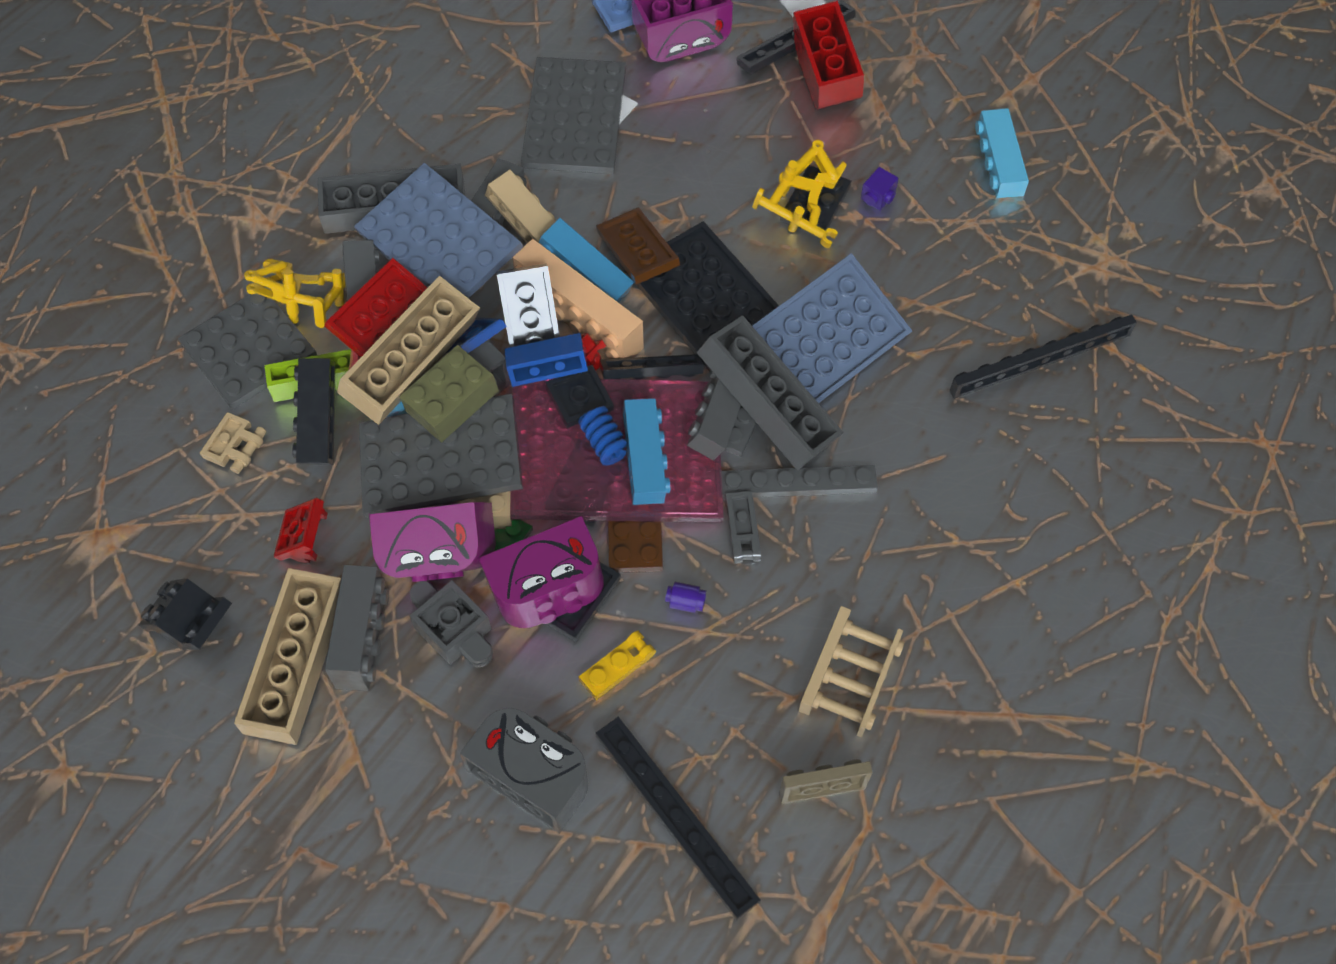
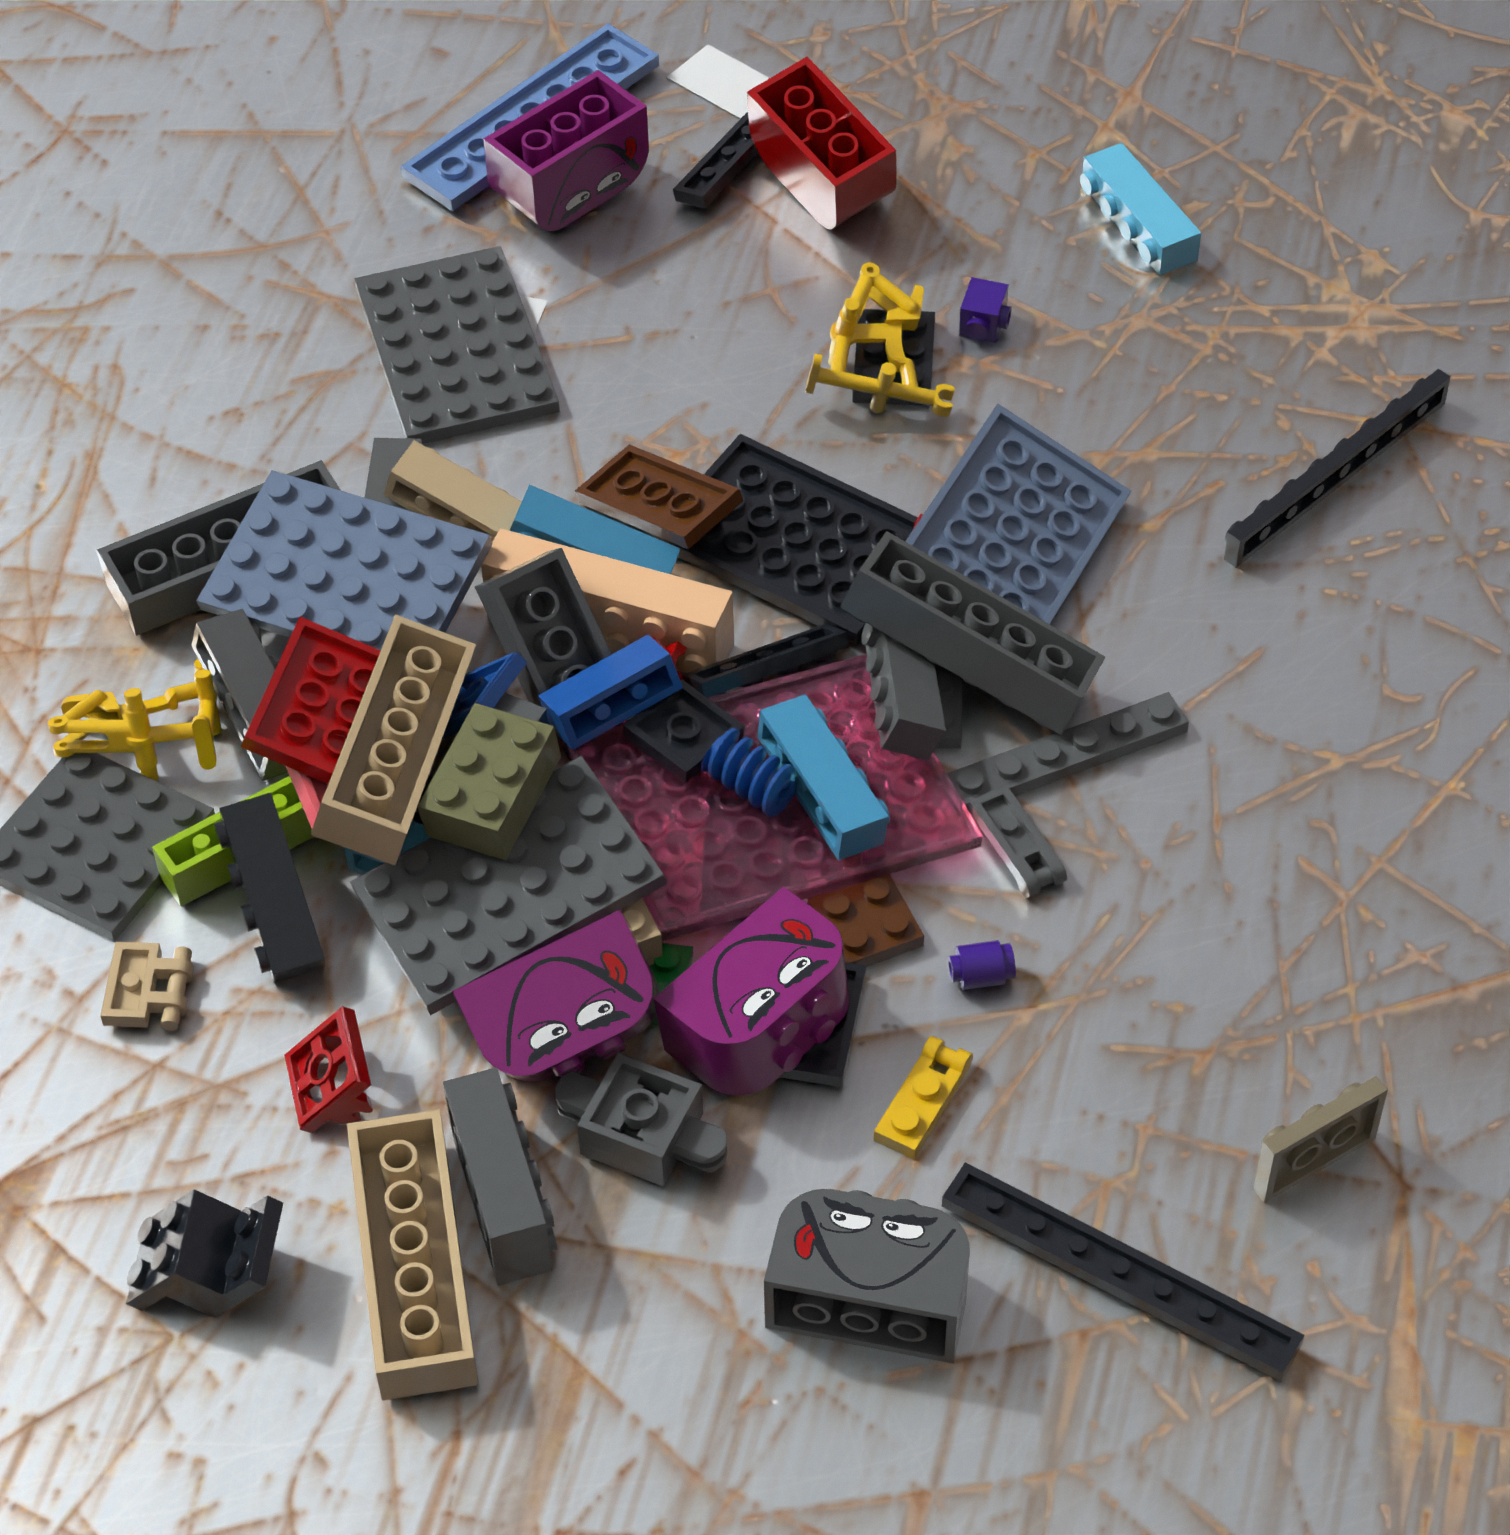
camera: 20 degrees left, 10 degrees down
tan fence [799,606,905,737] -> none

